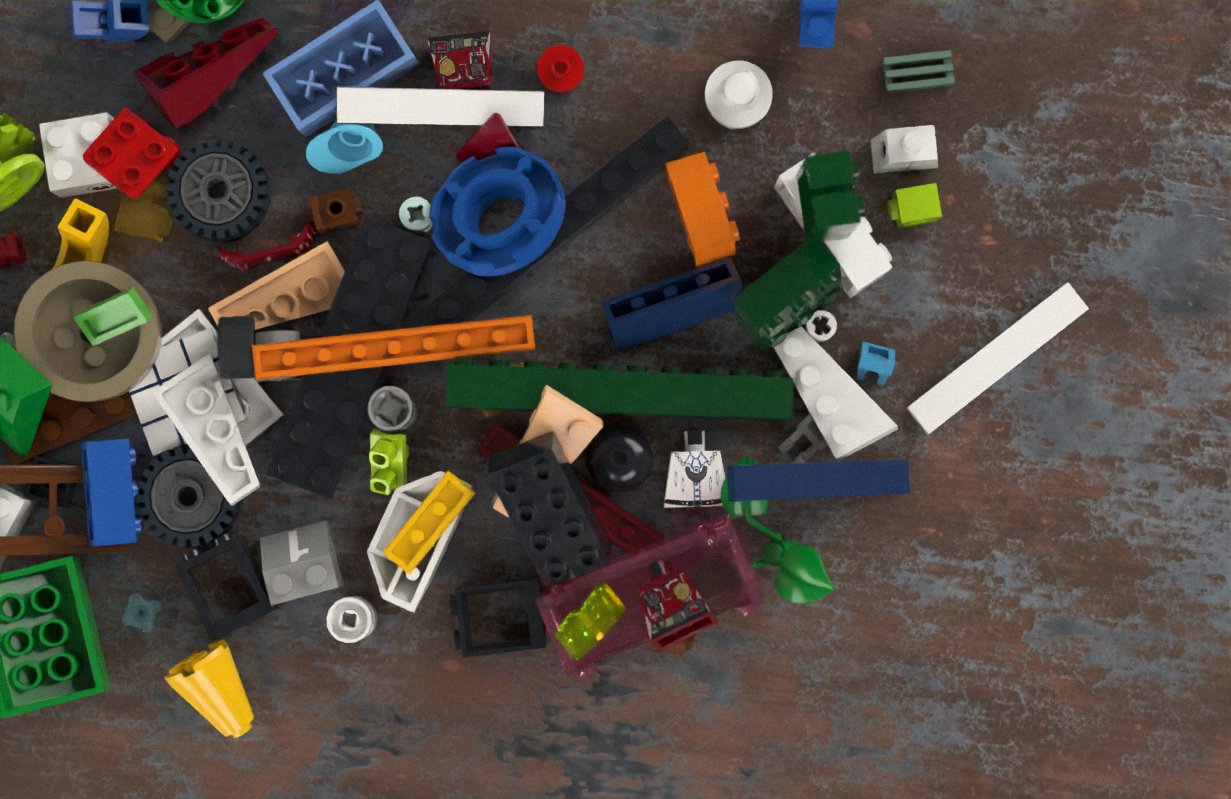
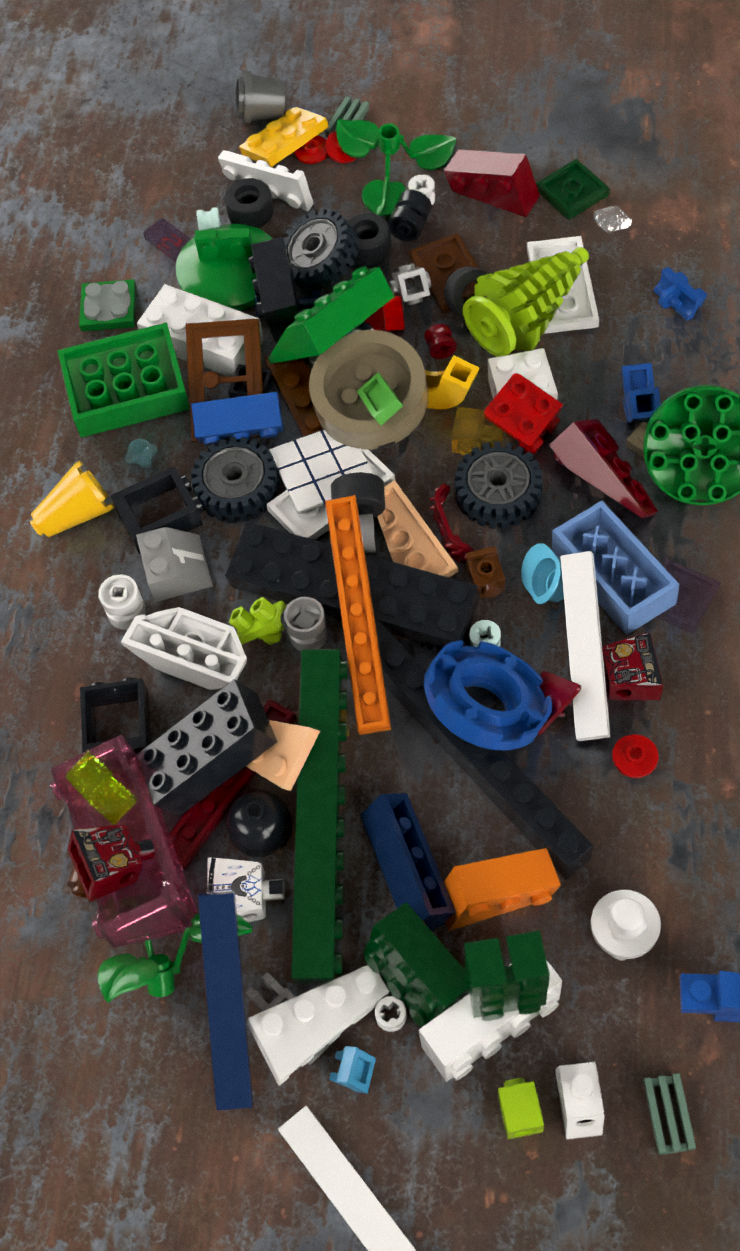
camera: 95 degrees right, 25 degrees down
white wing [151,353,261,506] -> none
yellow tile [382,471,476,575] -> none

